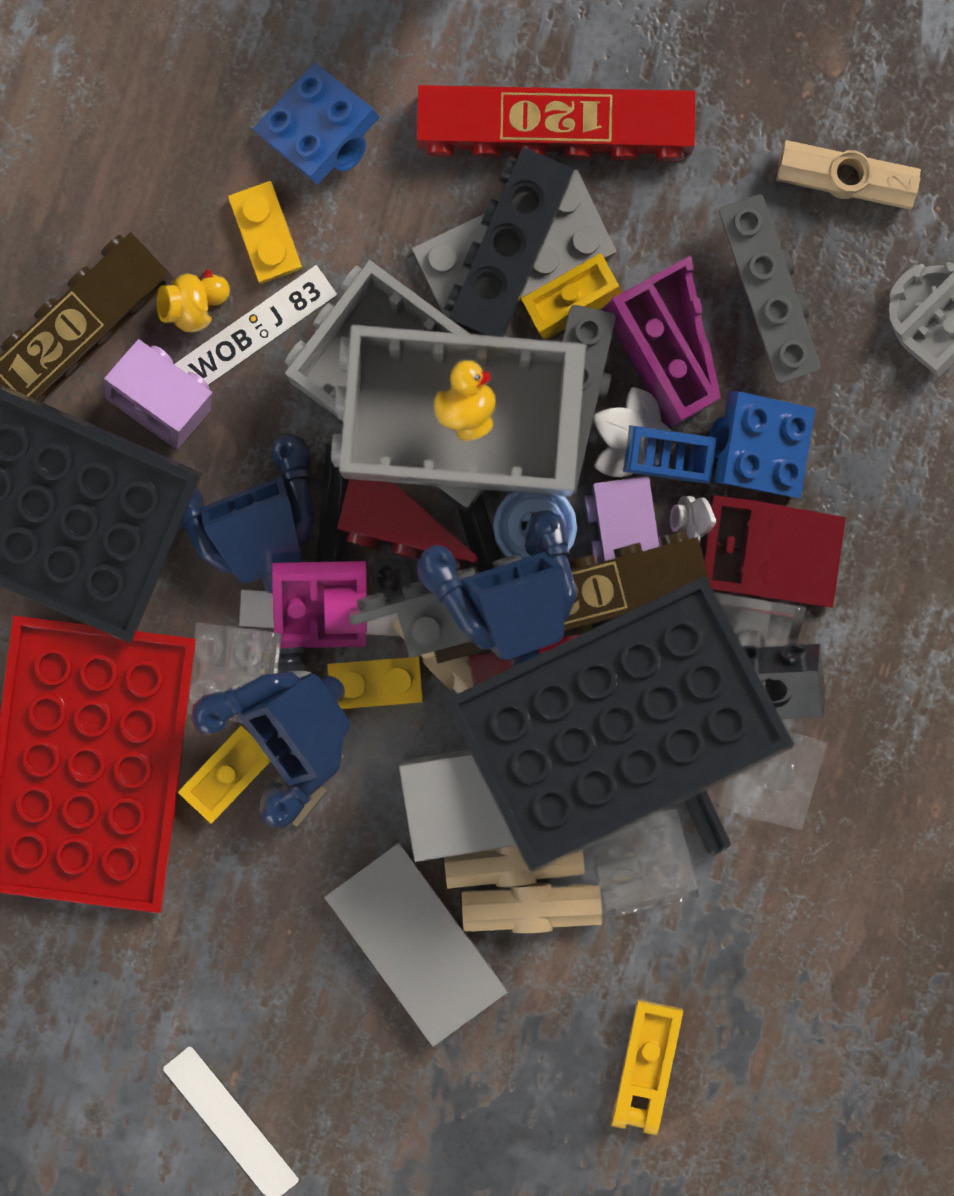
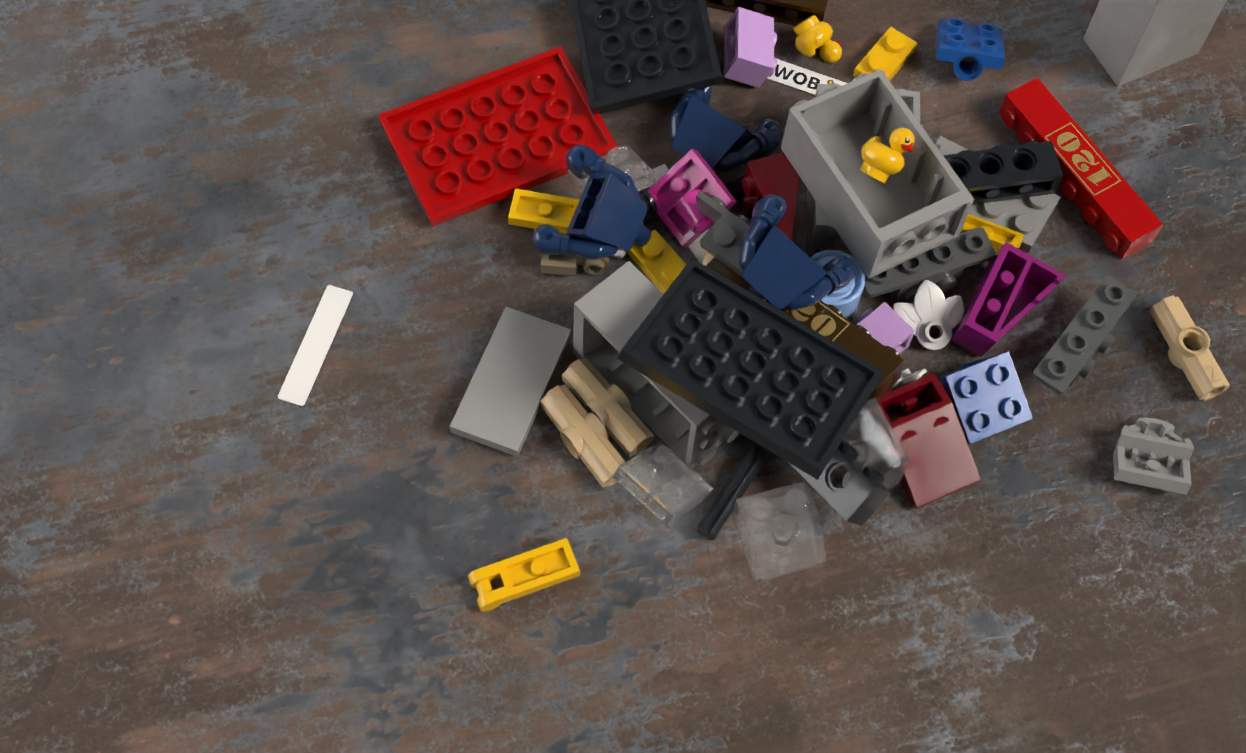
camera: 50 degrees right, 25 degrees down
blue slope [623,425,717,484] -> none

